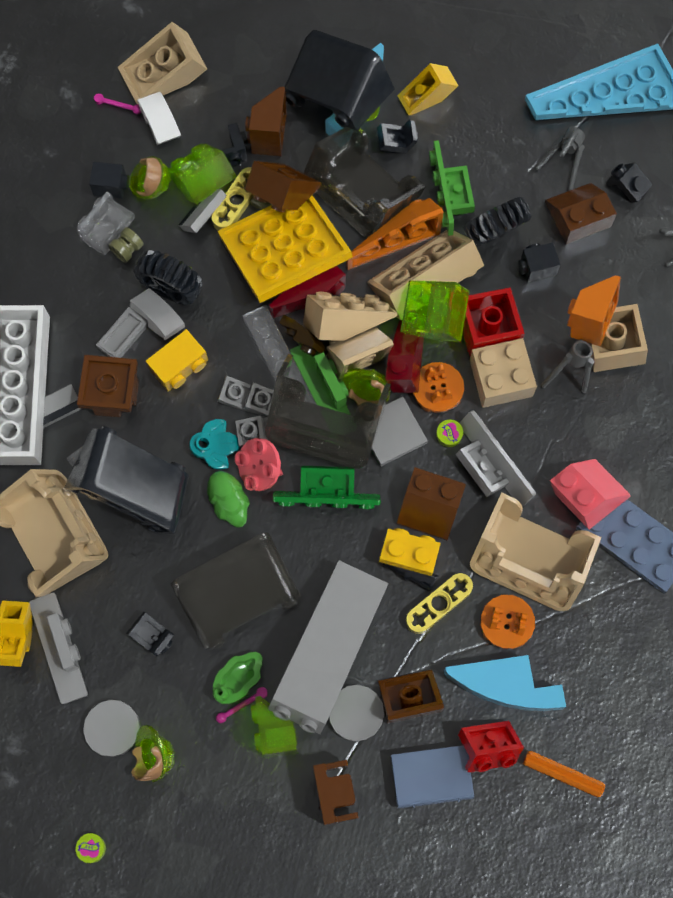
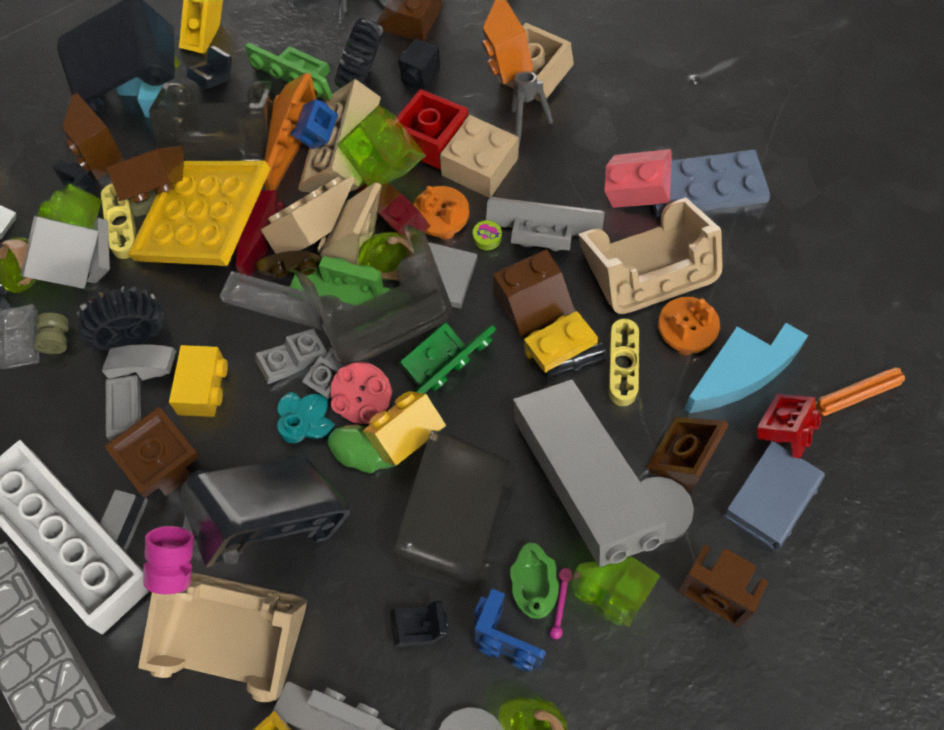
camera: 45 degrees left, 10 degrees down
none -> light grey tile [21,215,99,289]
none -> dark pink wheel [143,526,194,595]
none -> blue brick [290,99,338,149]
none -> yellow brick [363,391,446,466]
none -> blue bracket [473,588,546,672]

